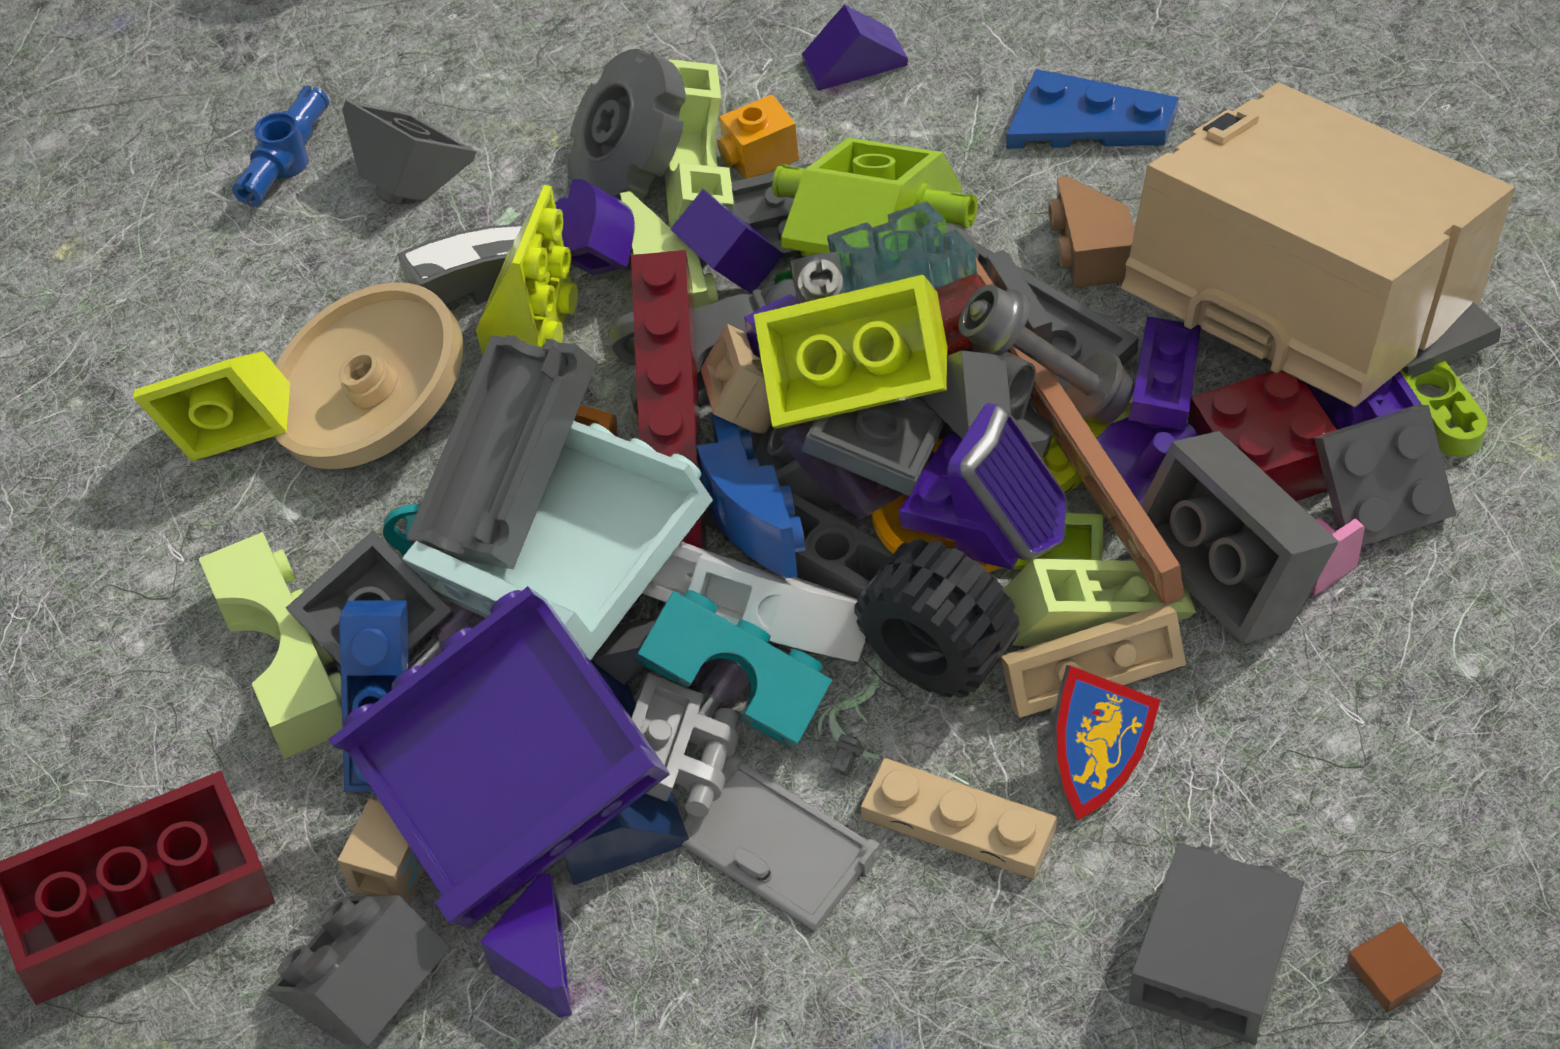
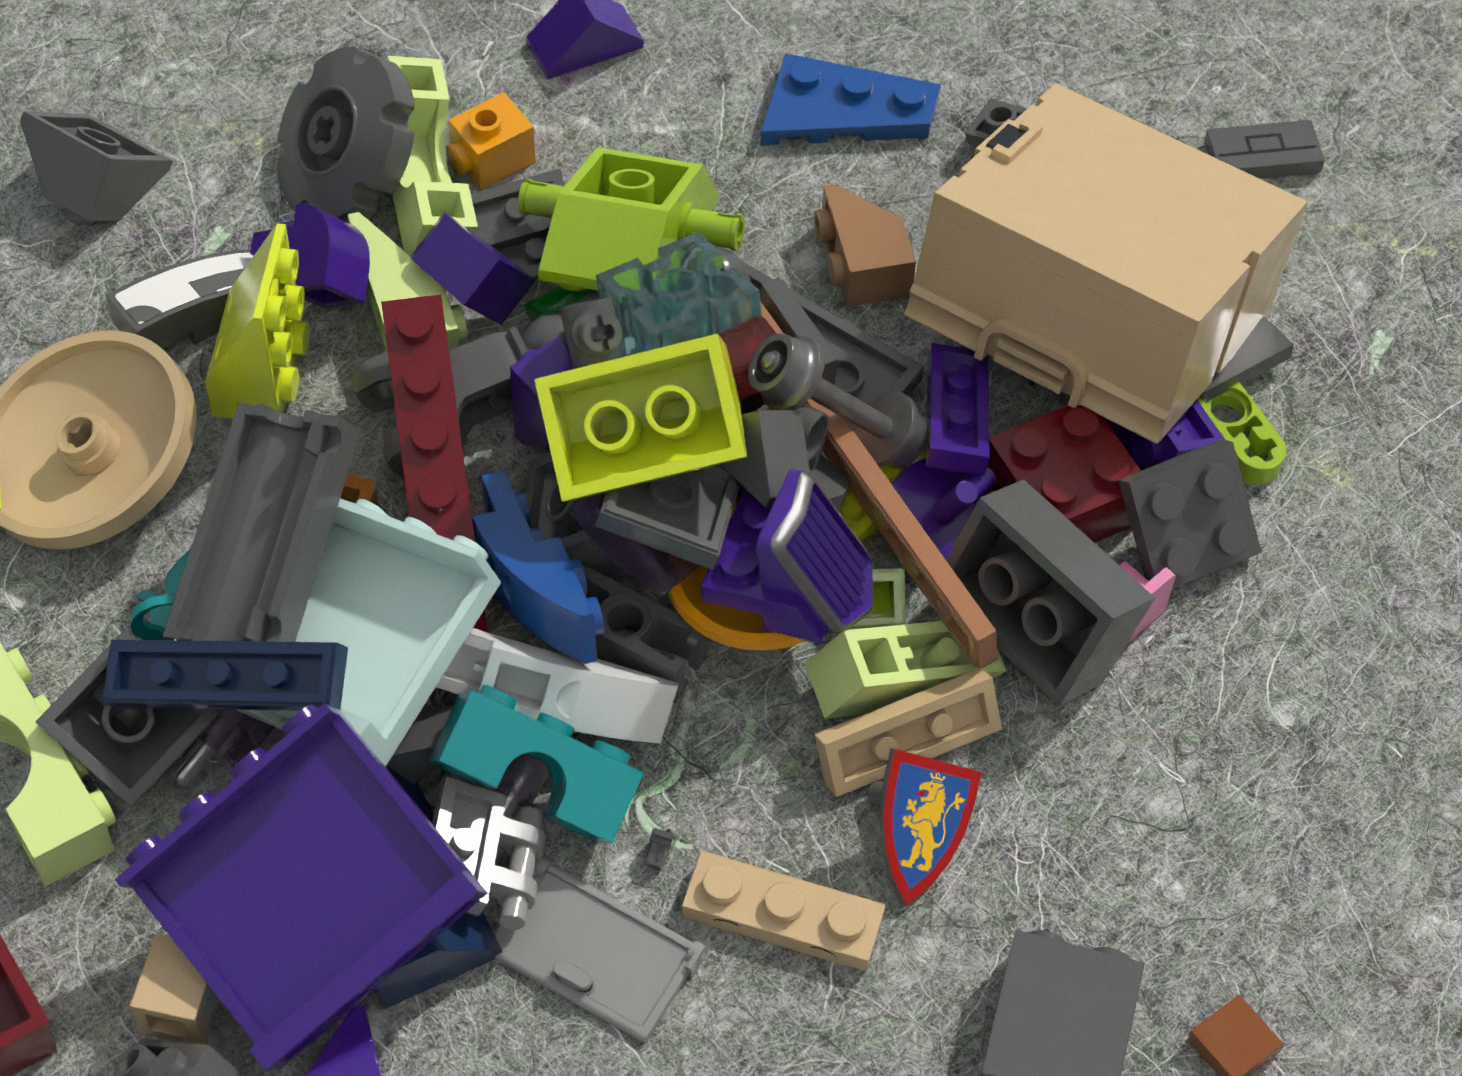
camera: 15 degrees left, 5 degrees up
blue slope [339,600,408,792] -> none
tan plate [701,324,772,434] -> none
black tyre [854,539,1020,698] -> none
none -> dark blue tile [102,640,348,711]
none -> dark grey tile [1204,120,1325,179]

